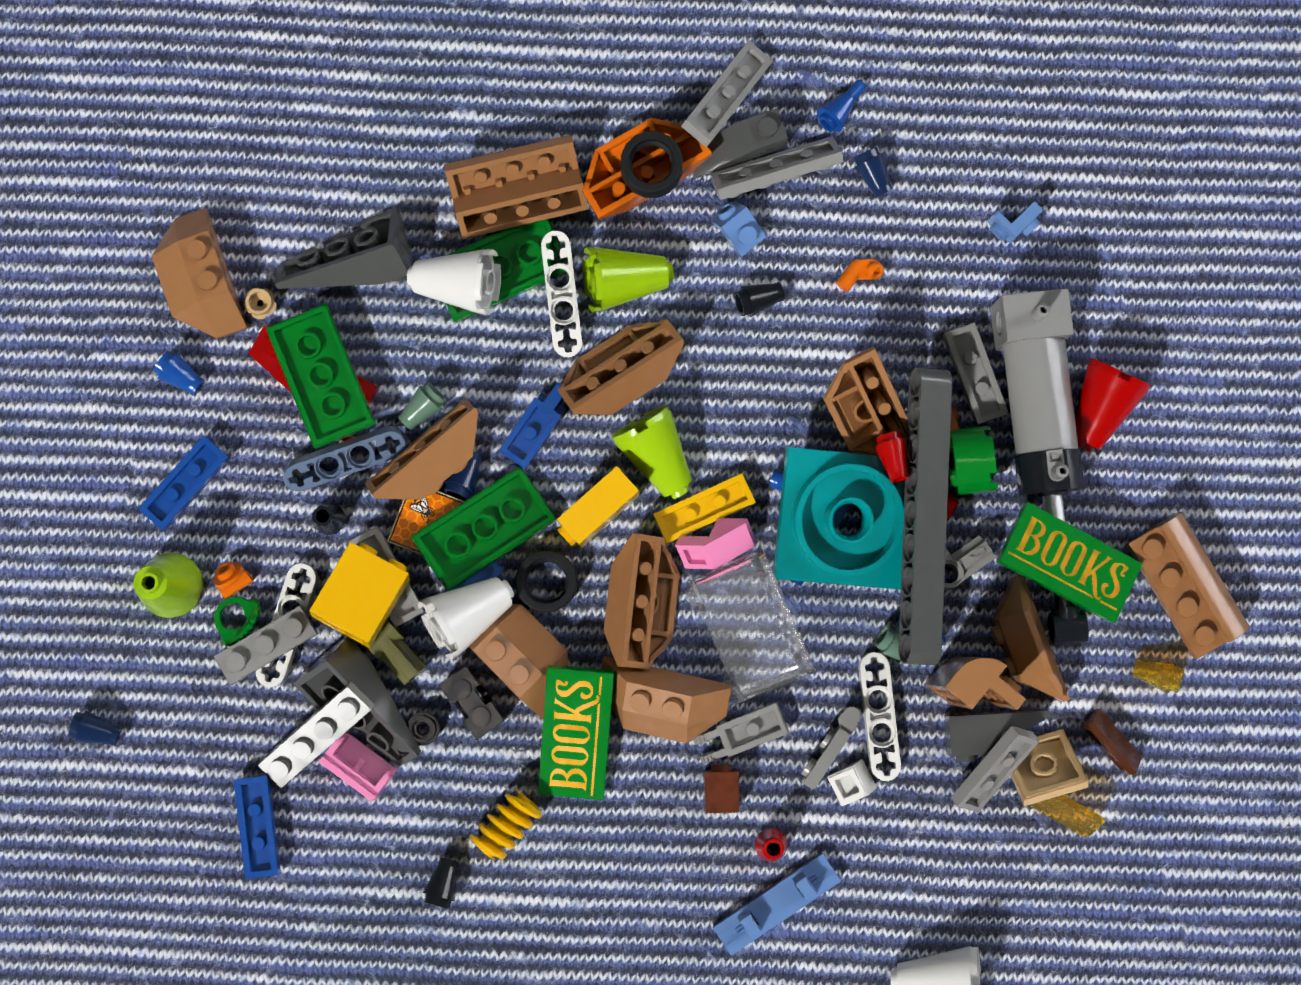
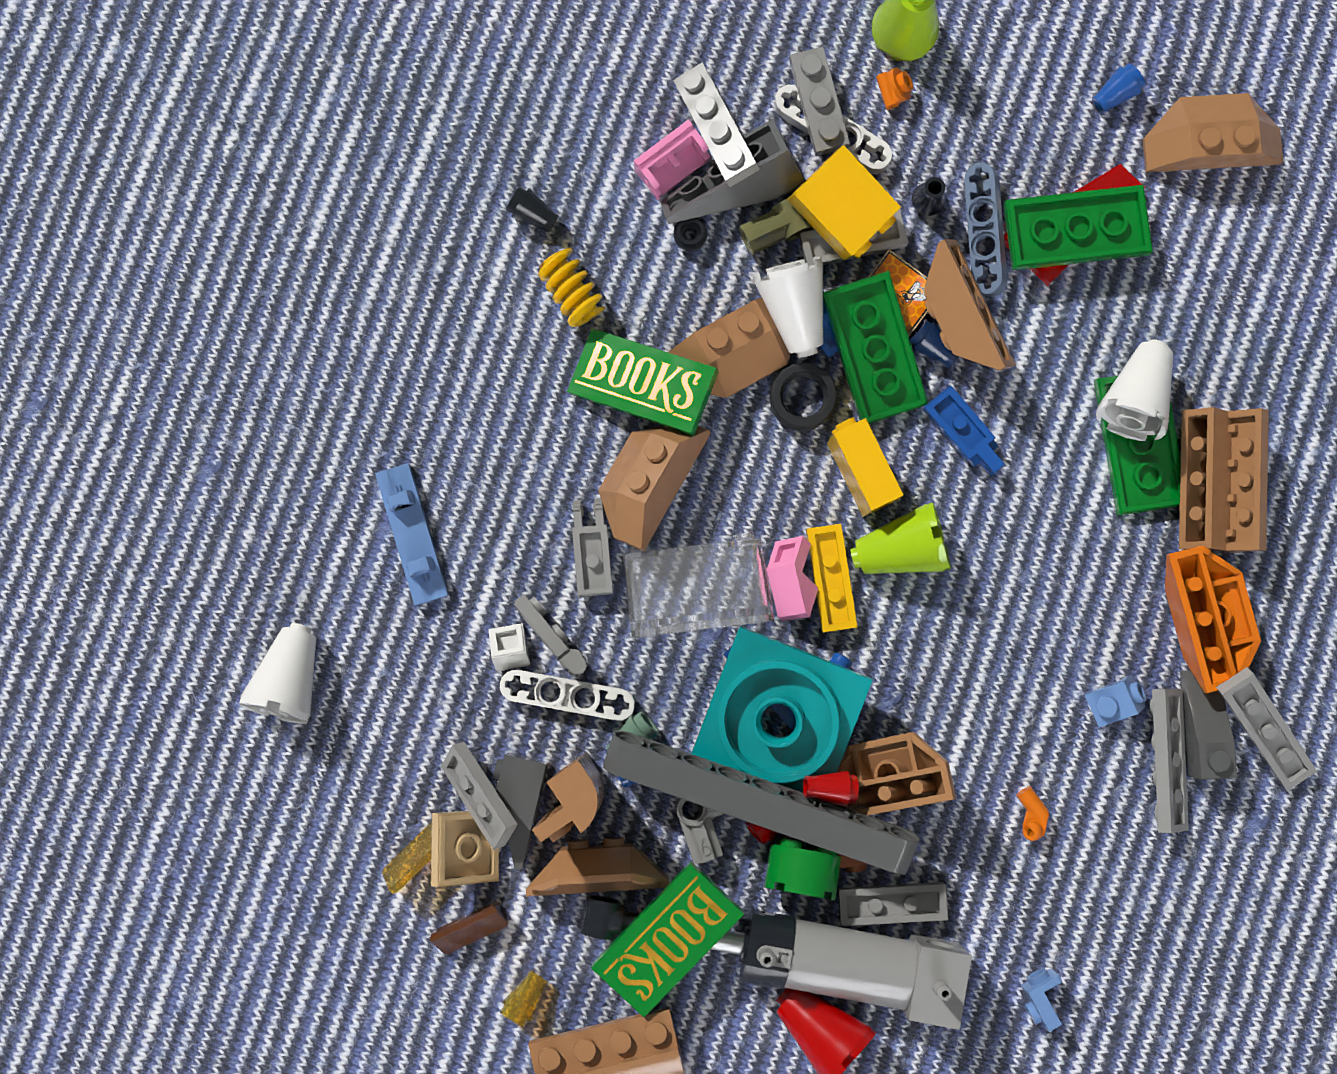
camera: 110 degrees right, 0 degrees up
blue plate [138,435,230,531] -> none
green piece [214,596,261,647] -> none
blue plate [234,775,281,880] -> none
tan plate [244,288,277,319] -> none
dark grey wedge [274,208,412,289] -> none
sand green cone [398,383,446,430] -> none
black brick [439,665,507,740] -> none
white beam [541,231,582,358] -> none
medium nougat wedge [558,319,685,415] -> none
lime cone [582,247,674,312] -> none
medium nougat wedge [604,533,680,670] -> none
black tyre [621,131,683,198] -> none
copper brick [704,764,739,813] -> none
black cone [734,282,785,317] -> none
red cone [755,828,788,862] -> none
blue cone [817,80,866,132] -> none
dark blue cone [853,147,893,198] -> none

